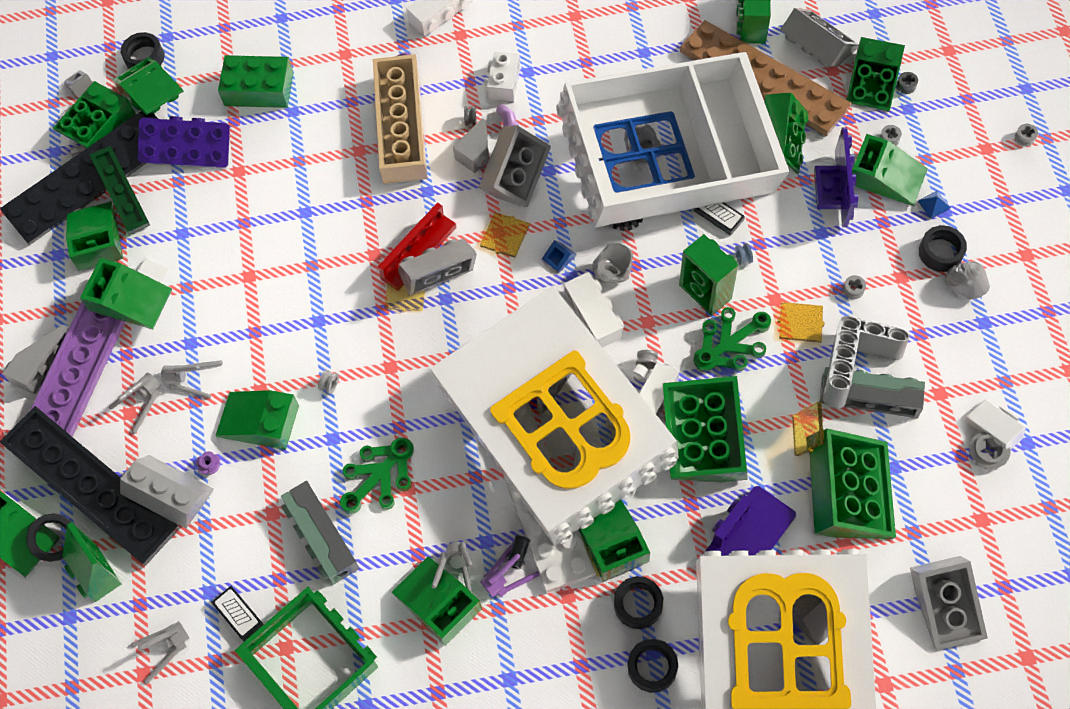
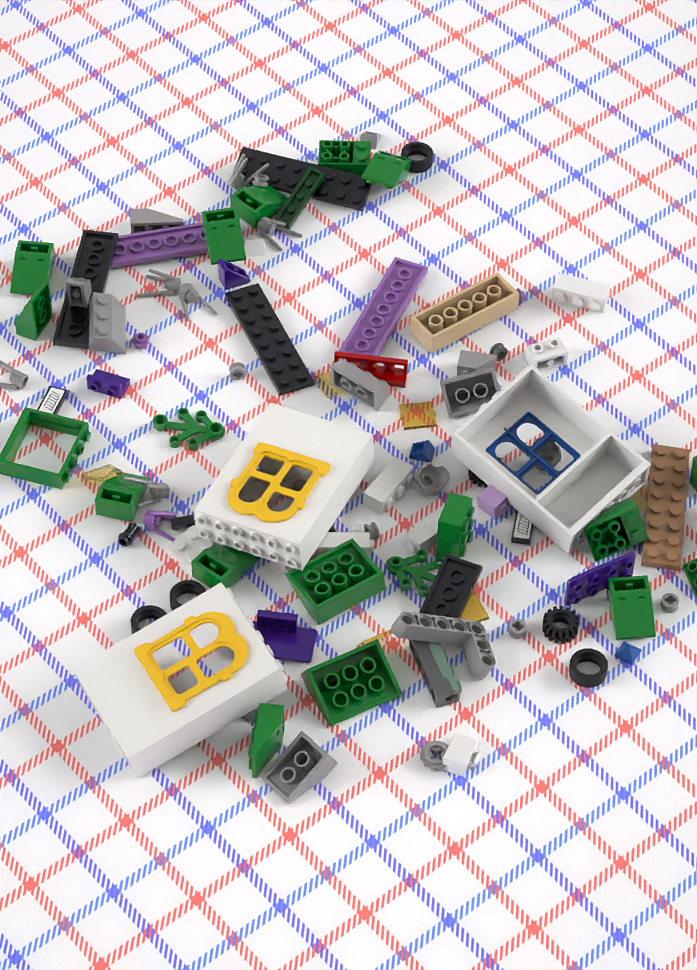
camera: 55 degrees right, 15 degrees down
black tyre [26,513,71,562] -> none
dark purple bracket [138,116,230,168] -> none
green slope [215,390,299,450] -> none
green brick [218,55,294,108] -> none
piece [281,480,360,585] -> none
lavender arm [496,104,519,127] -> none
sand blue bush [735,243,753,266] -> none
light grey hair [945,261,990,299] -> none
none -> light grey slope [65,277,92,308]
none -> clear yellow piece [81,464,122,484]
none -> dark purple bracket [86,369,130,399]
none -> black pin [118,522,140,547]
none -> dark purple slope [218,258,251,290]
none -> black plate [225,283,314,396]
none -> light grey plant [228,154,269,190]
none -> green slope [248,703,285,778]
none -> light grey bush [252,174,269,187]
none -> light grey plant [257,217,303,251]
none -> medium lavender plate [339,257,428,364]
none -> white brick [406,521,437,557]
none -> black tile [419,554,483,619]
none -> lavender brick [477,484,508,519]
none -> black tyre [542,606,579,644]

